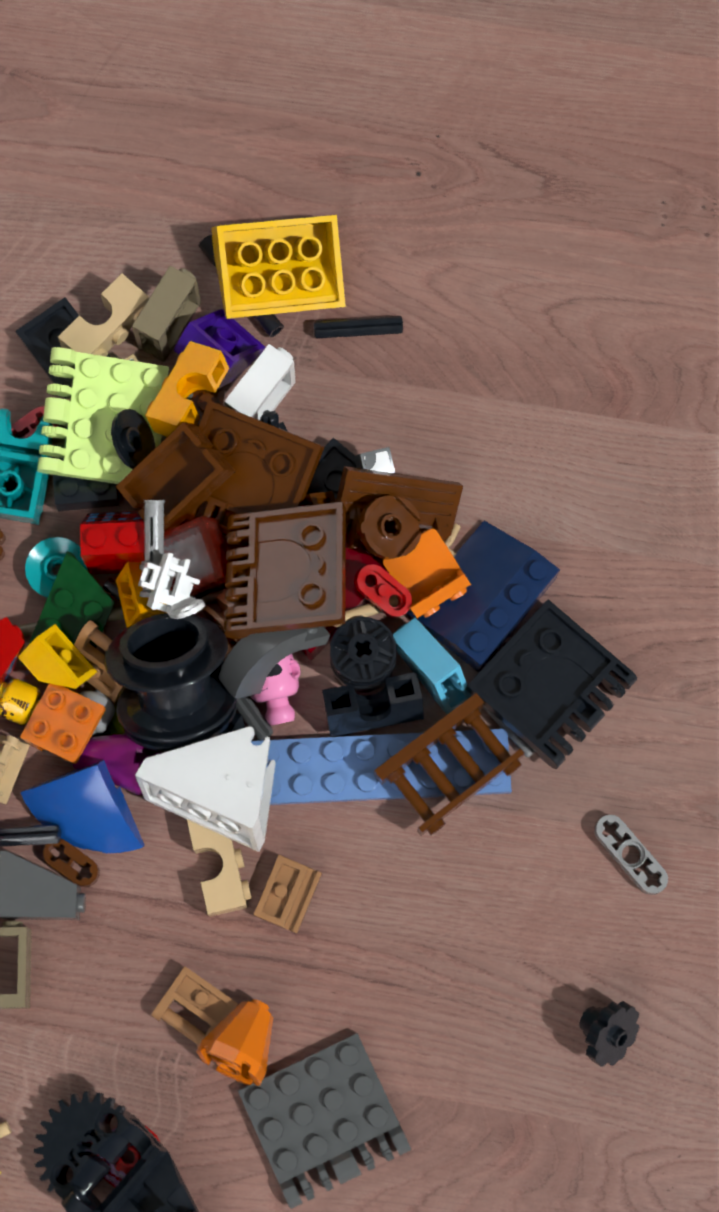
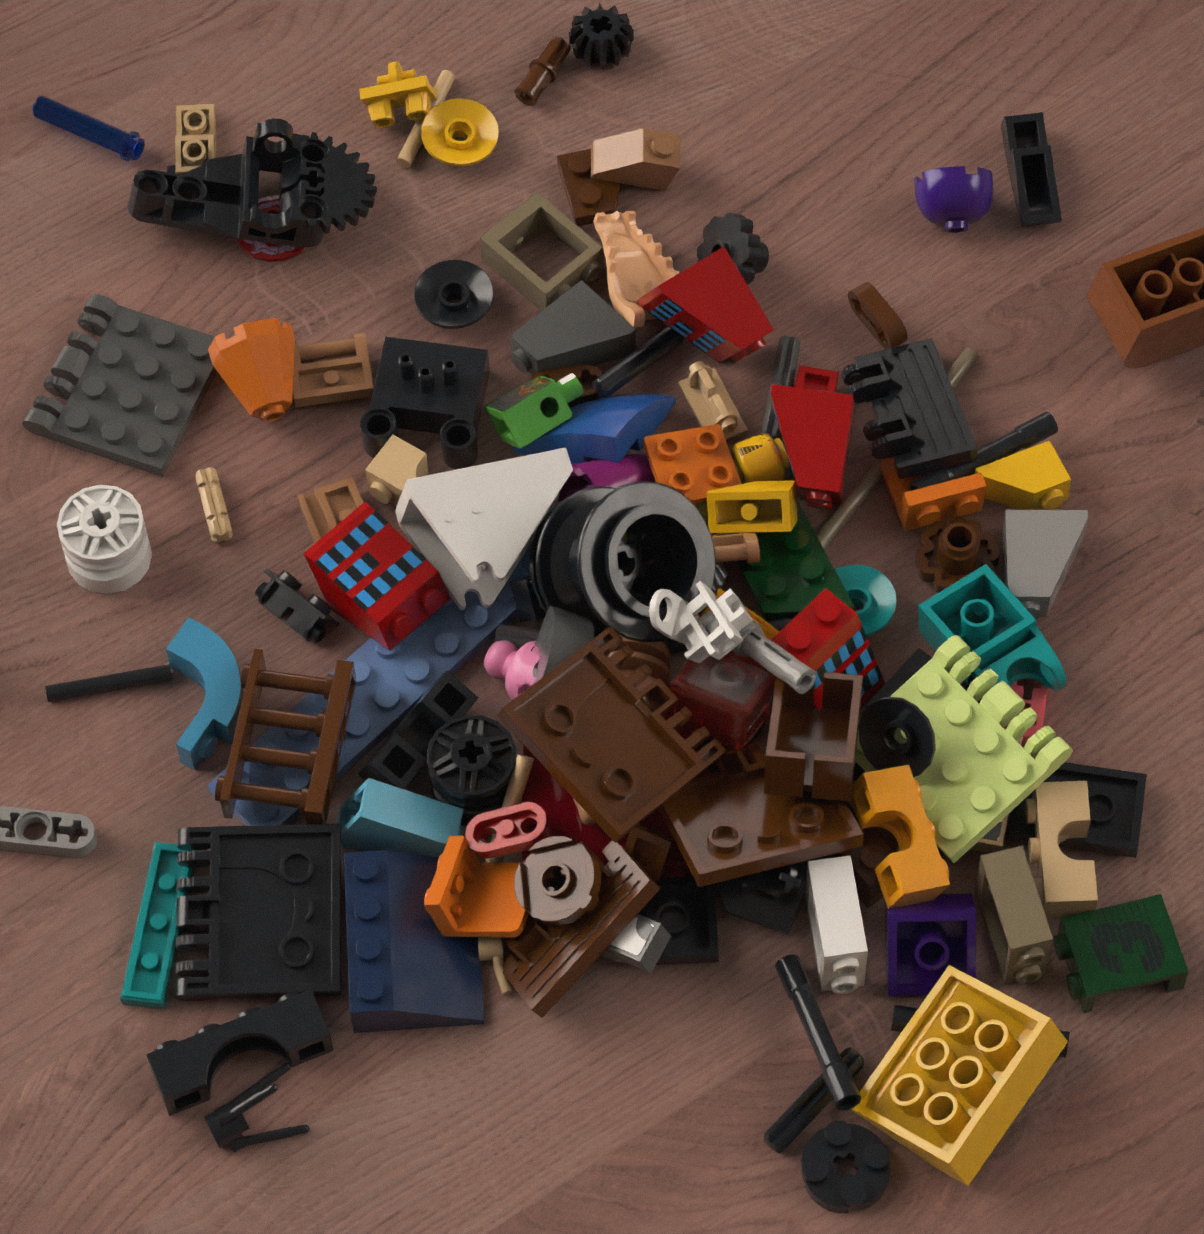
camera: 140 degrees right, 15 degrees down
none -> black bar [45,664,172,702]
none -> white wheel [57,485,152,594]
none -> teal tile [120,842,195,1010]
none -> black arch [146,989,334,1116]
none -> dark azure arch [166,617,244,770]
none -> tan axle [195,467,233,543]
none -> black plant [204,1062,310,1152]
none -> black hinge [255,569,340,643]
none -> red slope [303,502,451,651]
none -> black piece [360,336,490,469]
none -> black dish [414,260,493,329]
none -> bright green torso [483,373,584,449]
none -> black piece [775,954,861,1111]
none -> black plate [801,1121,890,1213]
none -> dark green panel [1053,894,1189,1013]

